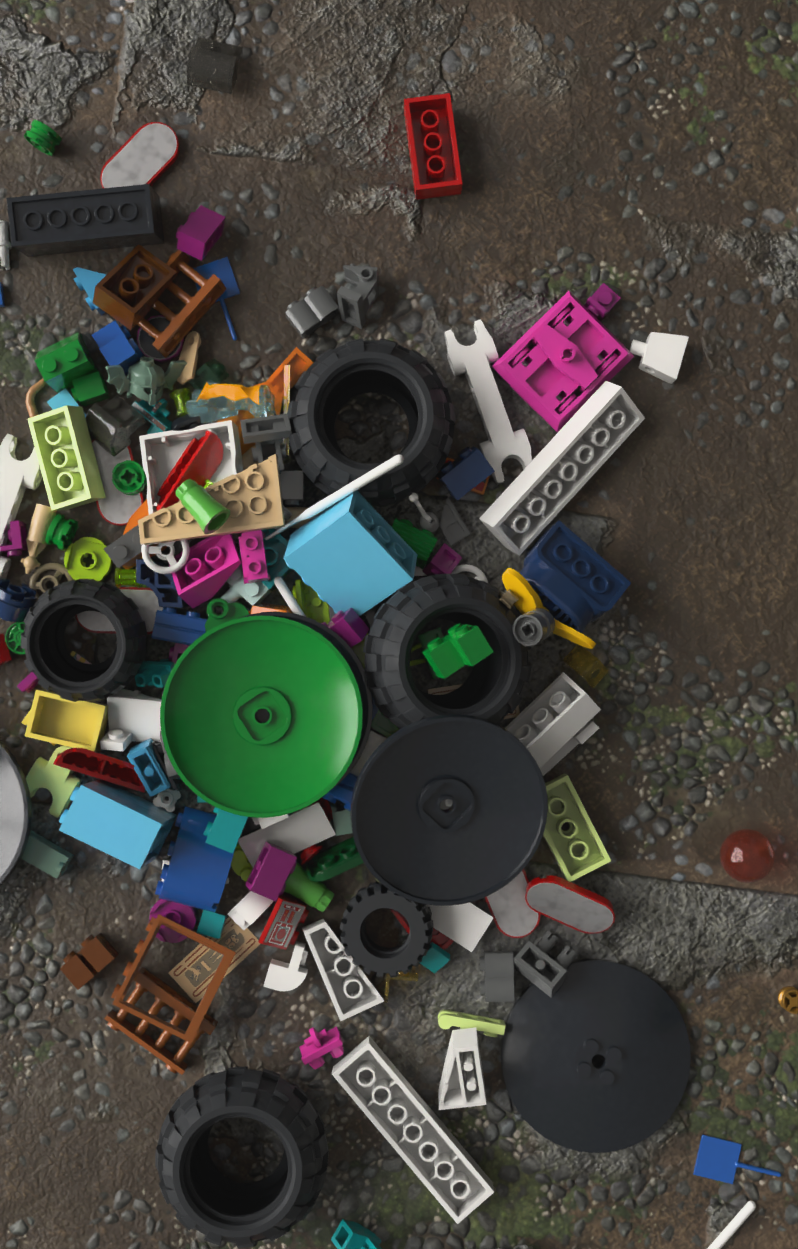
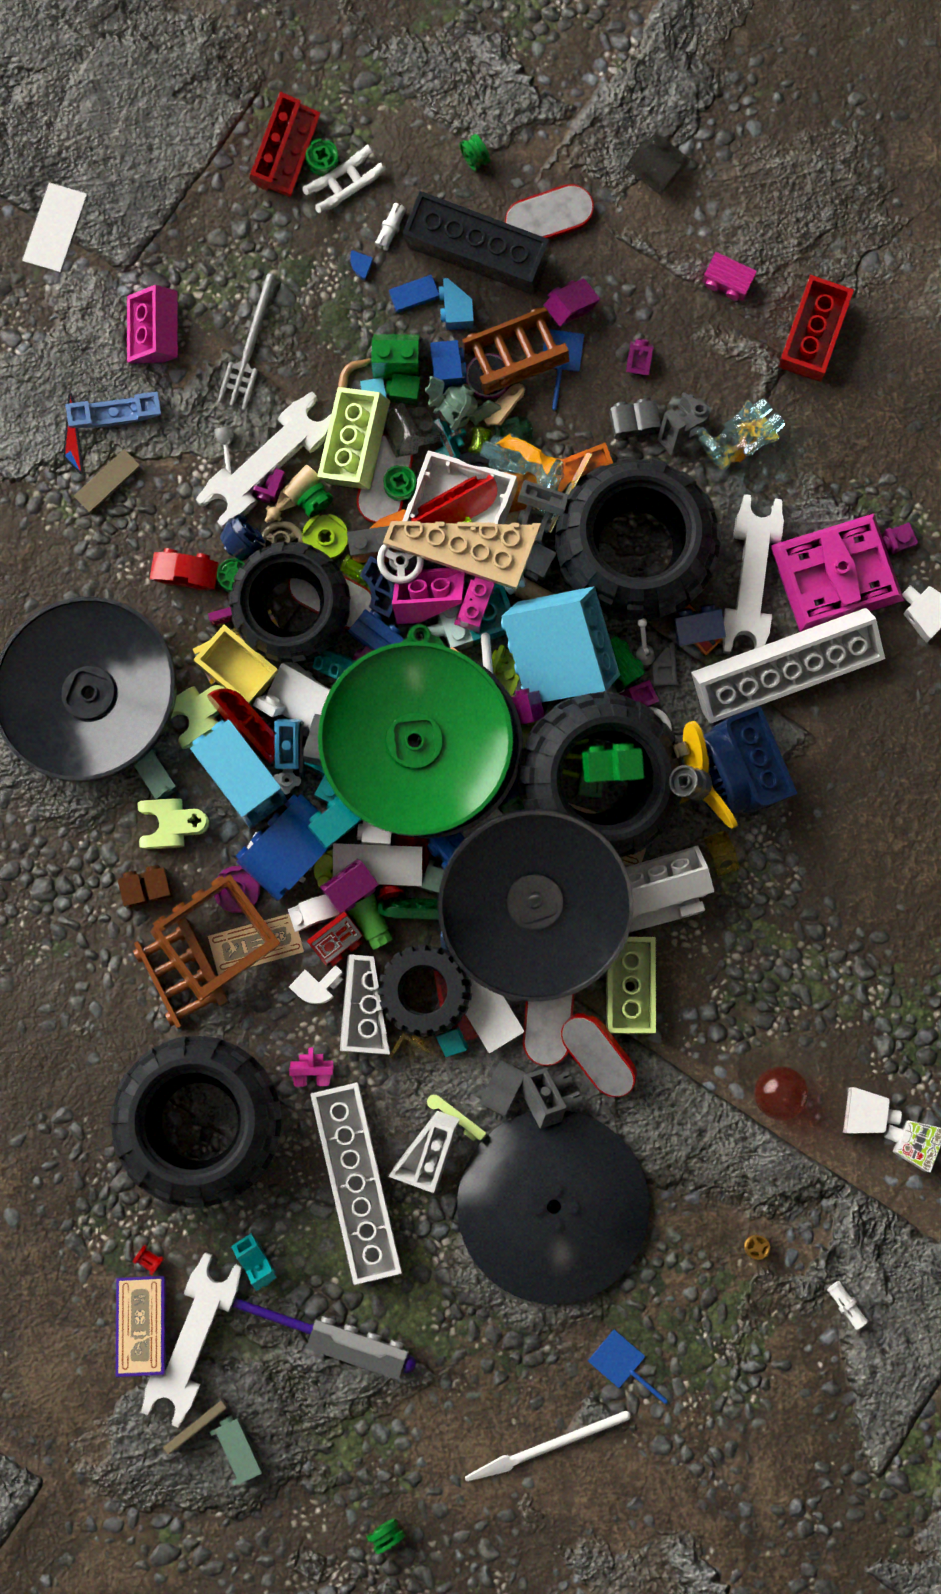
camera: 30 degrees right, 5 degrees down
reddish brown slope [93,244,177,330] -> none
bright green plant [175,479,230,534] -> none
teal tile [197,910,227,939] -> none
white piece [265,454,404,540] -> none
none -> yellowish green piece [138,799,210,850]
none -> blue tile [389,275,439,313]
none -> magenta bracket [626,339,653,375]
none -> clear light blue hips [696,398,785,470]
none -> dark pink brick [702,252,757,301]

